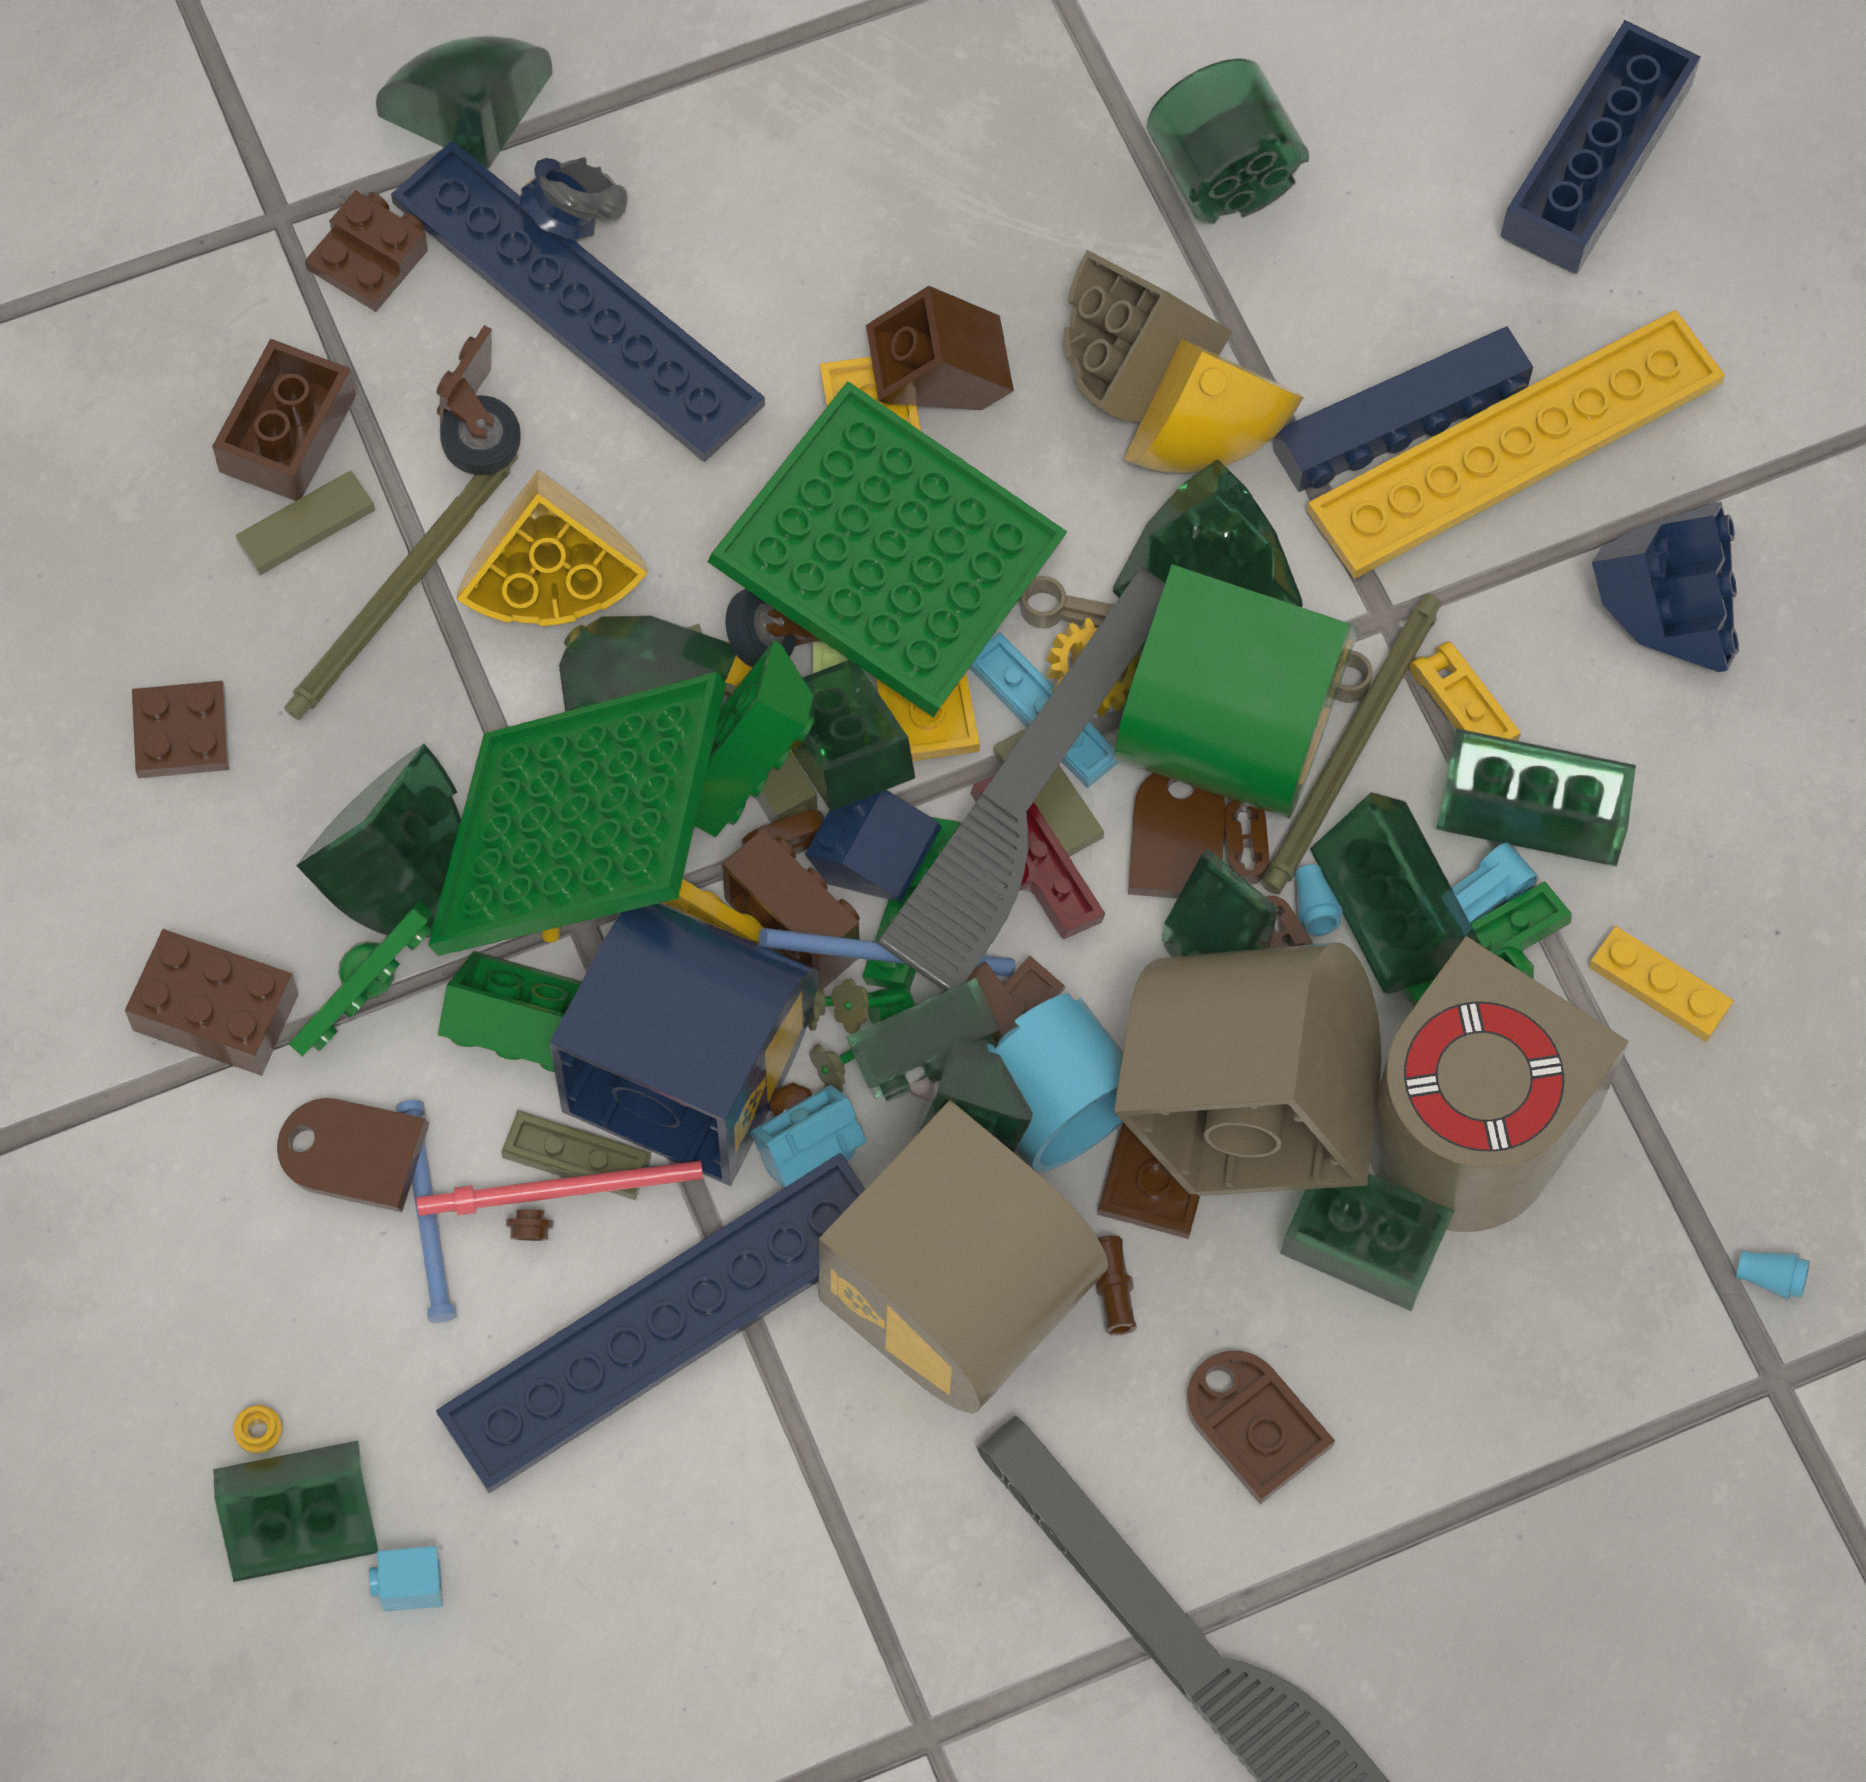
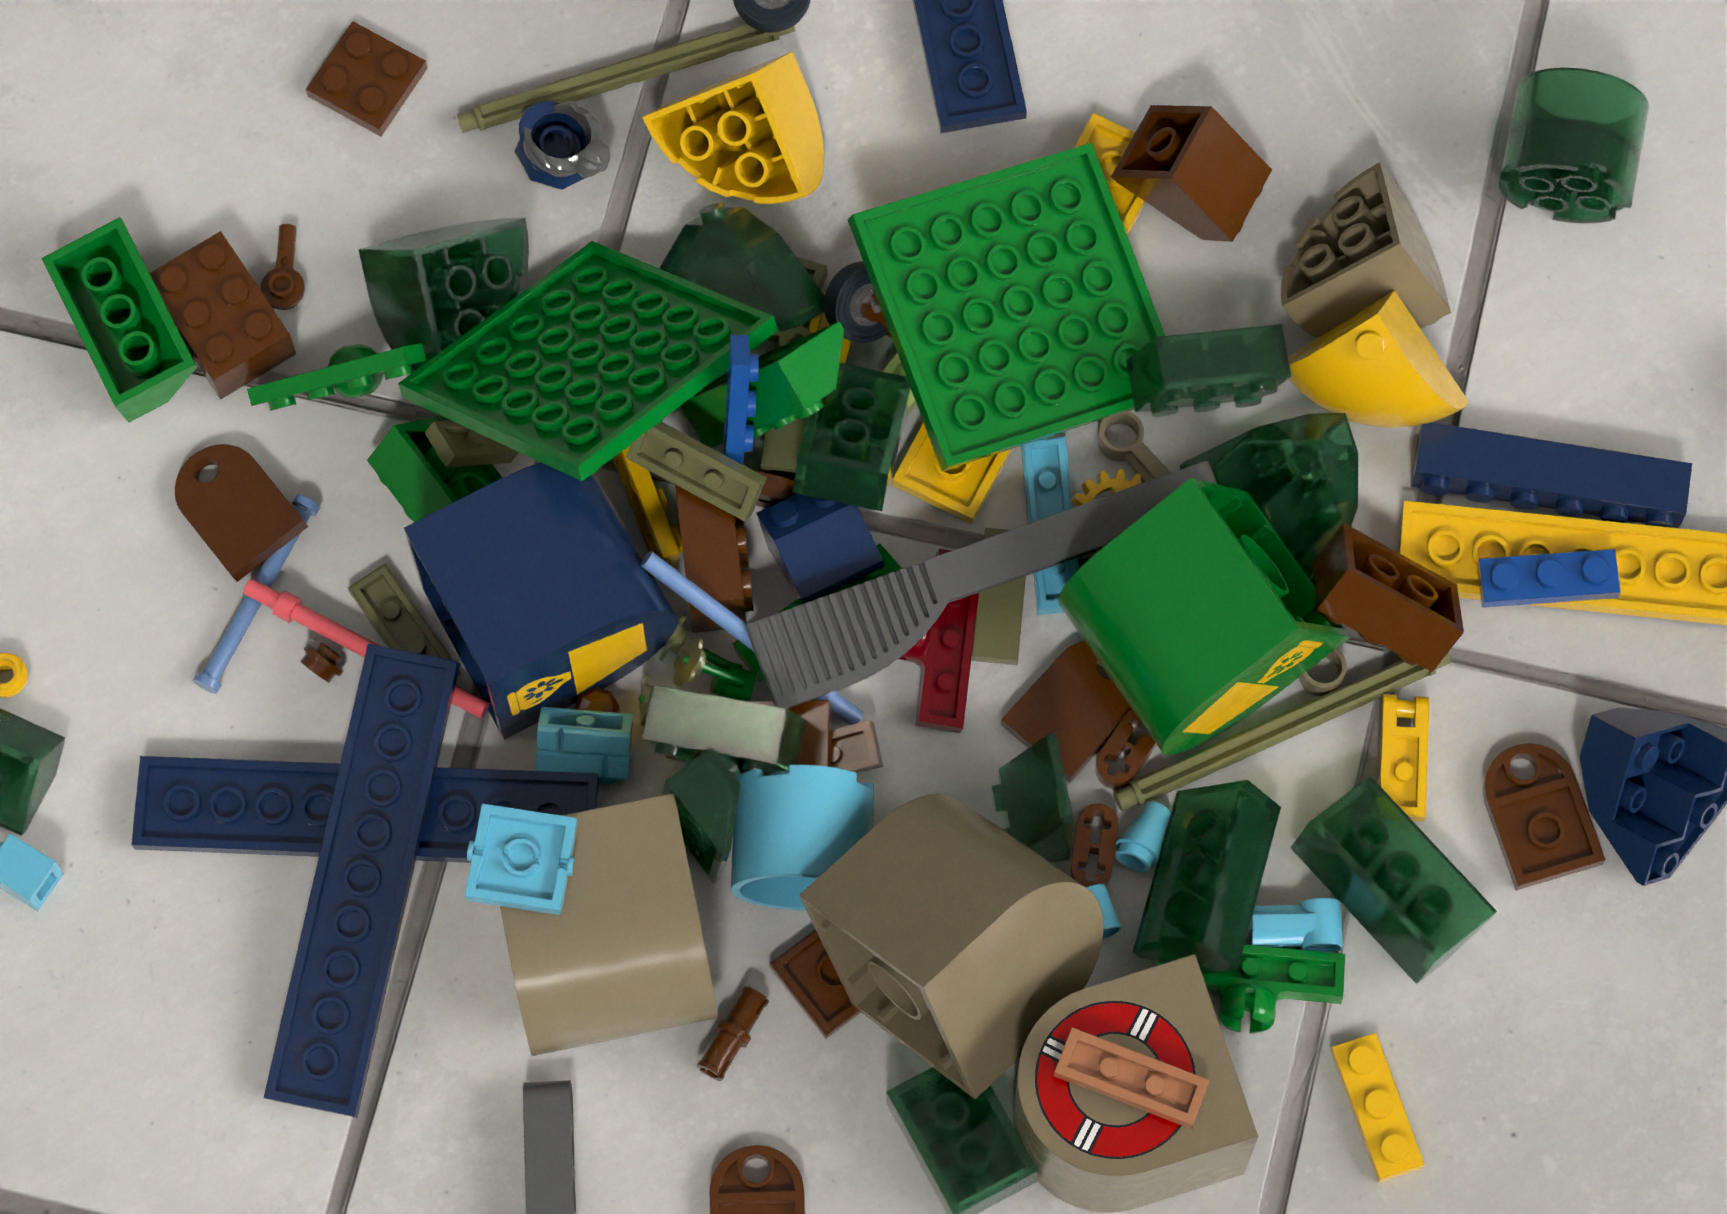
camera: 40 degrees right, 5 degrees up
none -> green slope [41,217,197,423]
none -> reddish brown plate [260,224,305,310]
none -> dark blue plate [263,644,460,1118]
none -> olive plate [425,420,519,468]
none -> medium azure plate [465,804,578,915]
none -> piece [514,101,610,190]
none -> olive plate [626,422,767,521]
none -> blue plate [723,335,759,465]
none -> nougat plate [1054,1027,1210,1129]
none -> clear green brick [1126,324,1292,417]
none -> reddish brown brick [1313,523,1464,672]
none -> blue plate [1477,549,1621,608]
none -> reddish brown tile [1483,743,1606,890]

